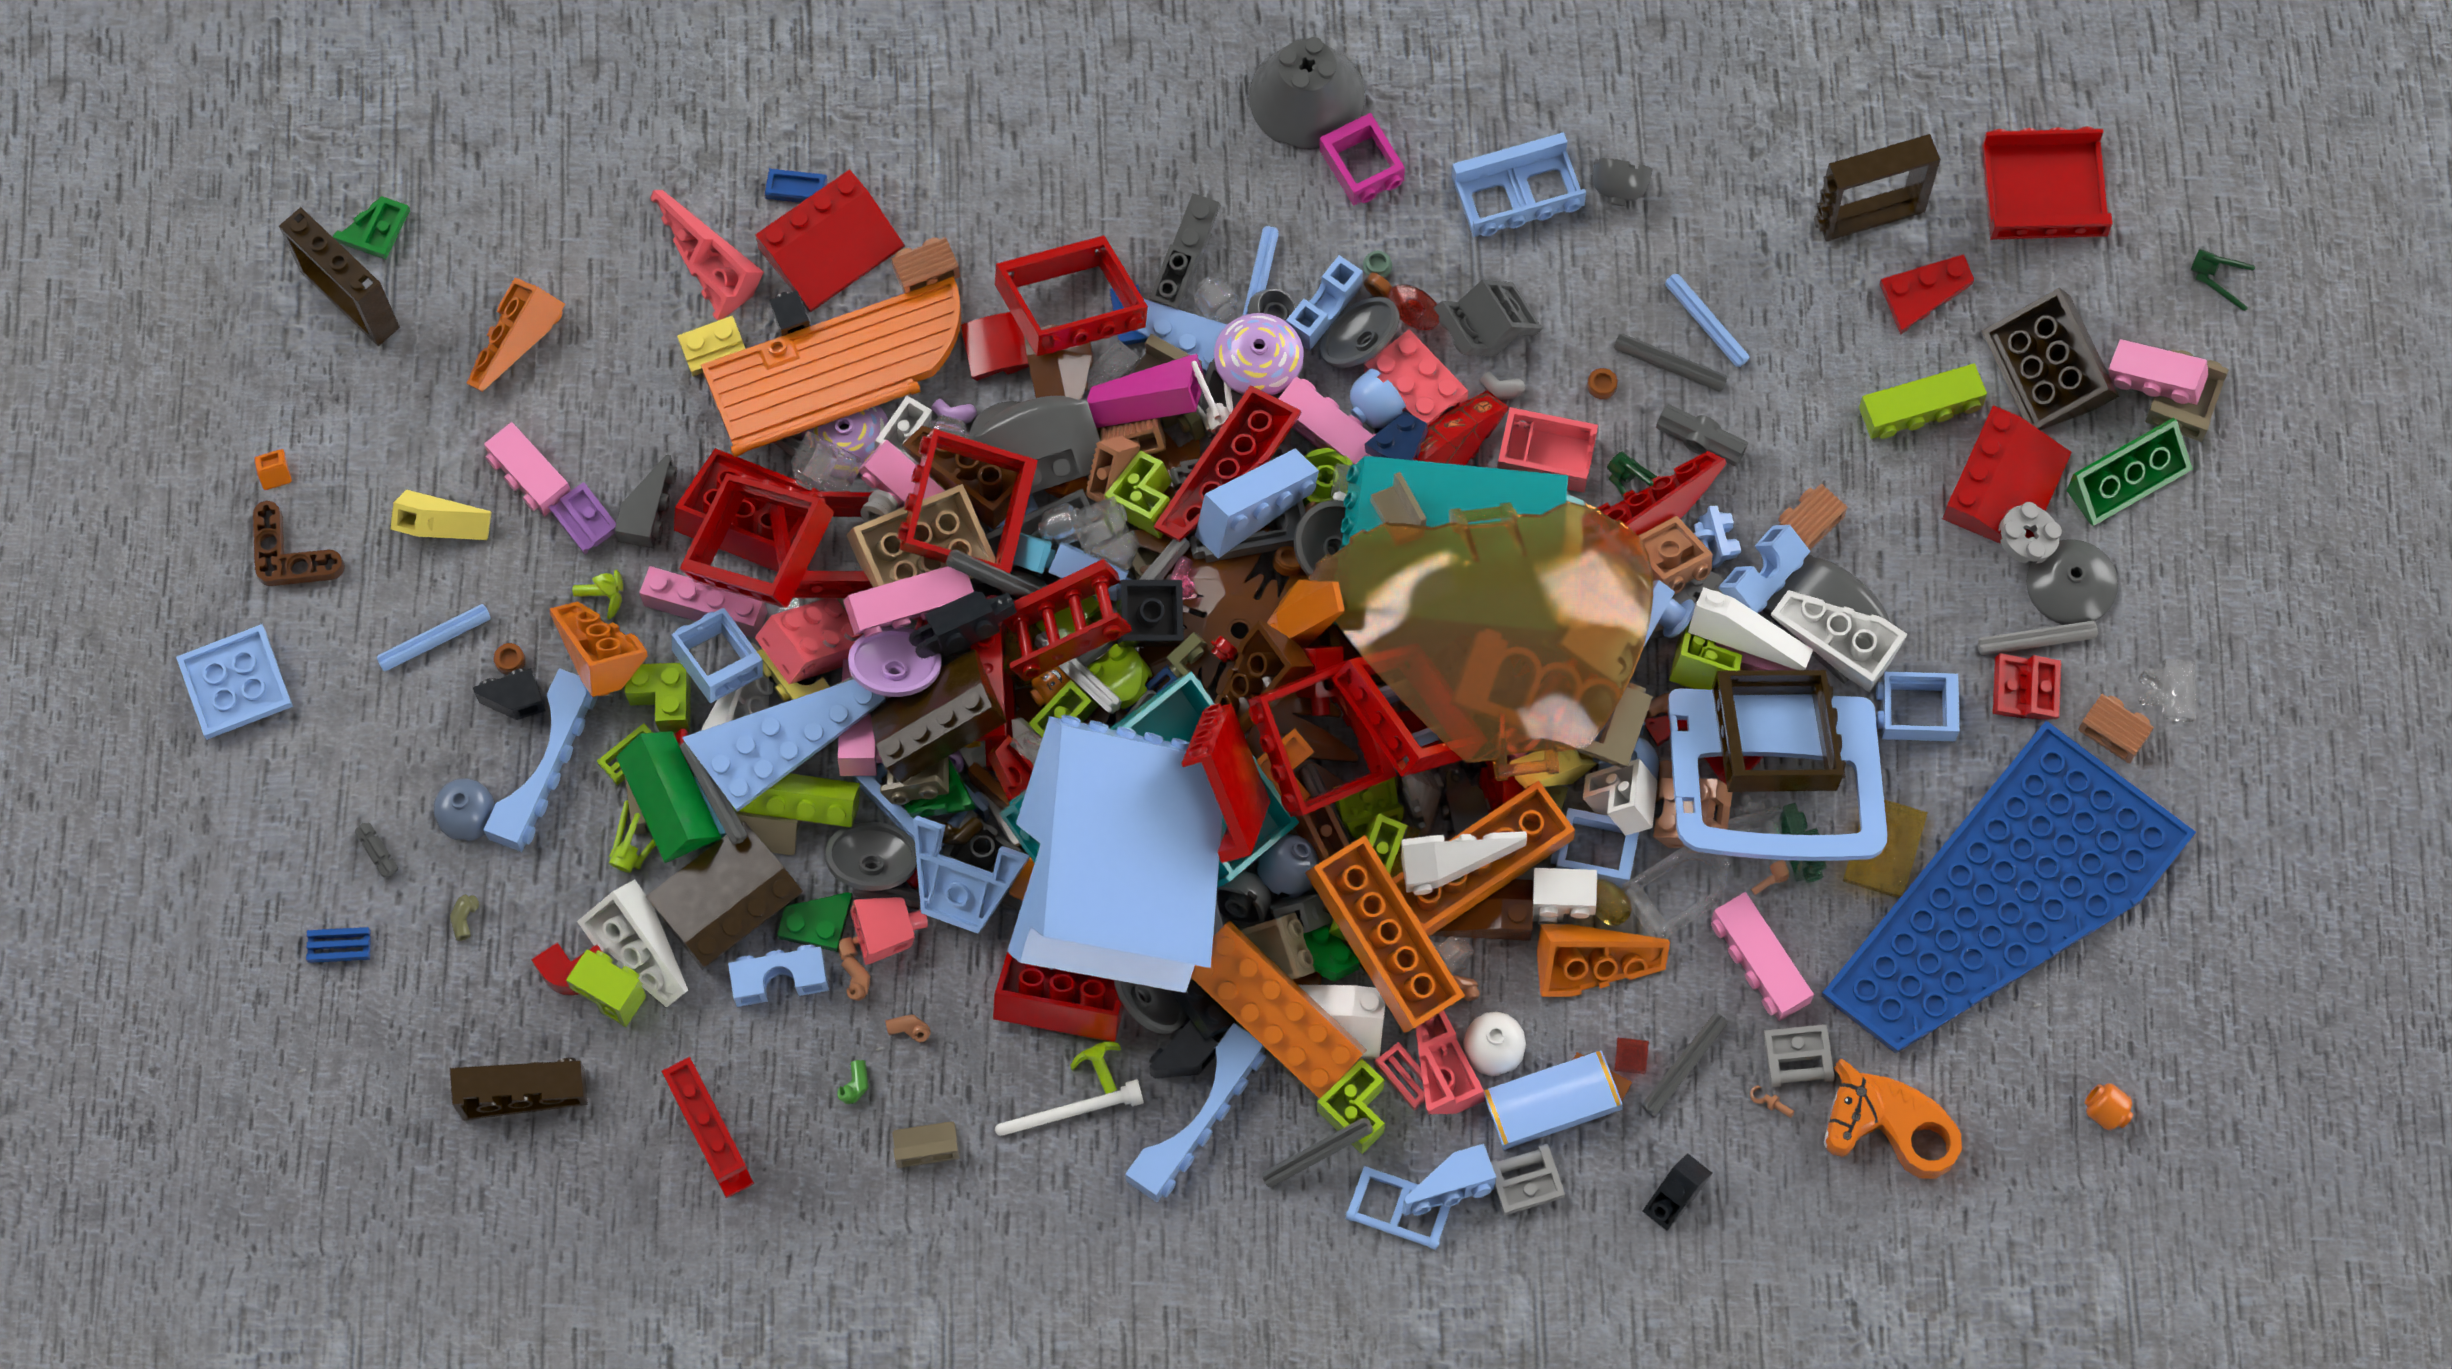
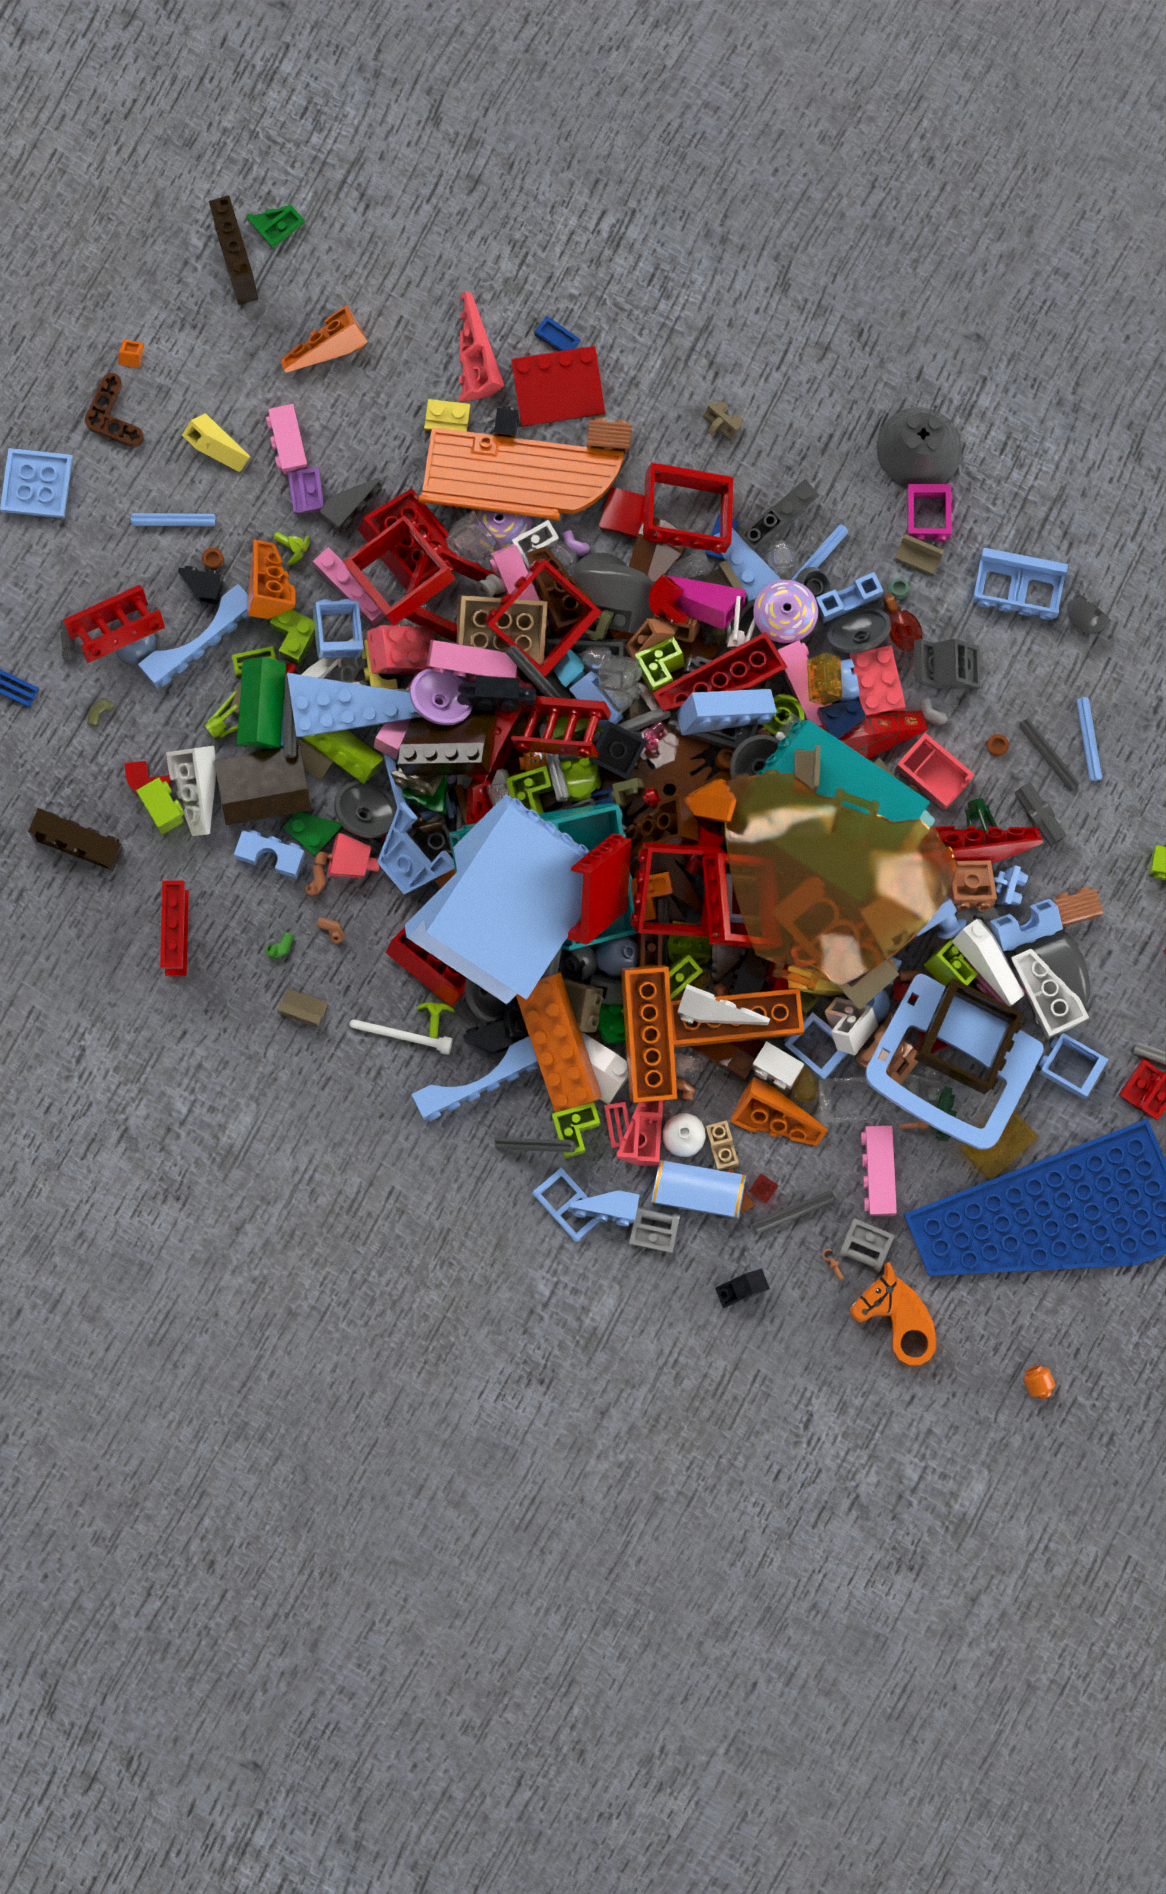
camera: 25 degrees right, 10 degrees up
none -> red fence [63,585,165,663]
none -> olive bracket [584,610,614,641]
none -> red brick [649,575,689,624]
none -> dark tan hips [703,401,743,441]
none -> tan slope [706,1120,739,1171]
none -> clear yellow brick [807,653,843,706]
none -> dark tan panel [894,534,944,576]

